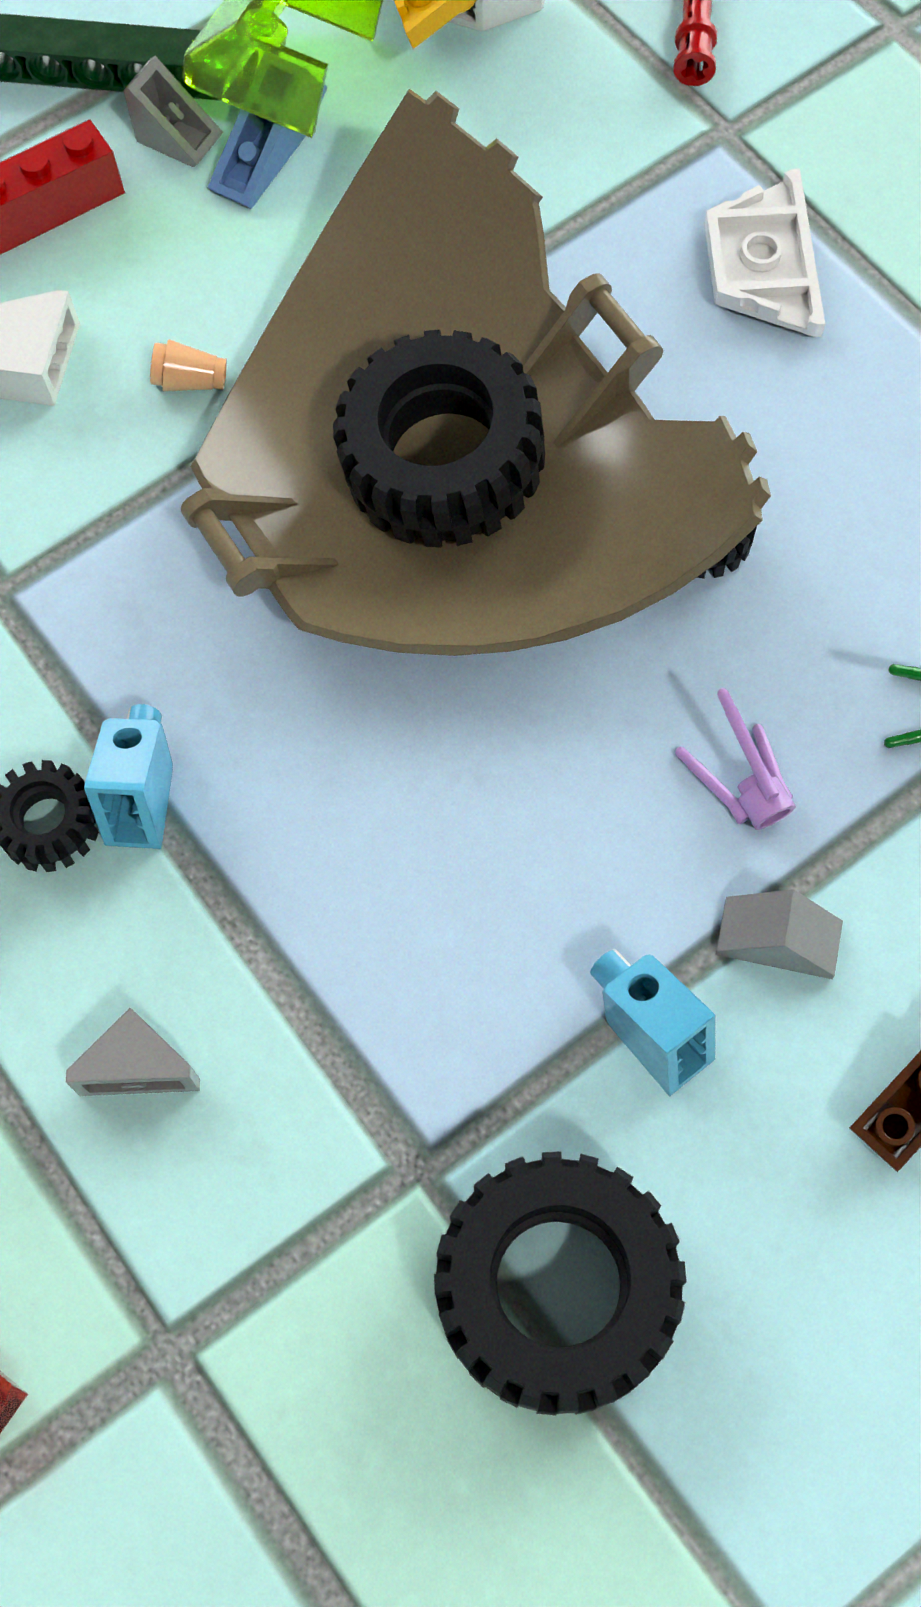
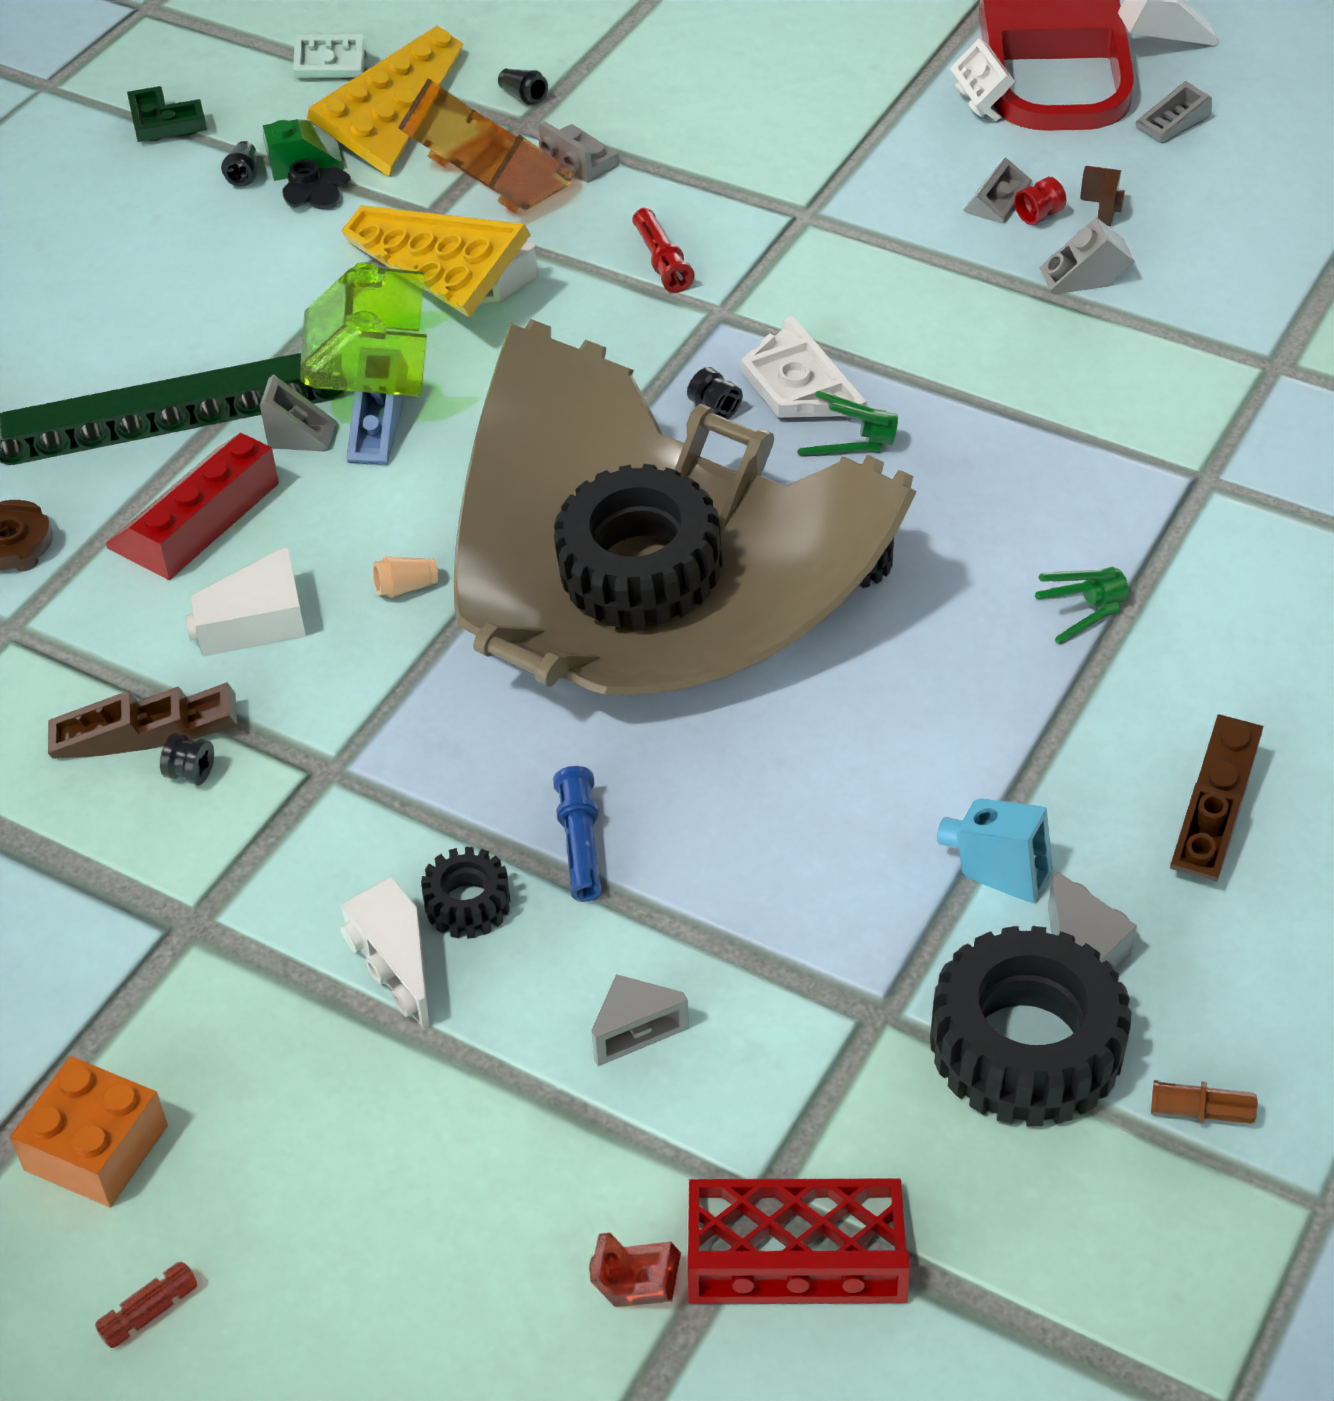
camera: 25 degrees left, 20 degrees down
medium azure torso [84,704,173,849] -> none
lavender plant [675,688,796,830] -> none
light grey slope [715,889,843,979] -> none
none -> blue pin [553,766,602,902]
none -> black wheel [687,367,743,419]
none -> red fence [688,1178,910,1304]
none -> green plant [797,391,898,456]
none -> light grey slope [1048,872,1137,969]
none -> dark orange axle [1151,1080,1258,1124]

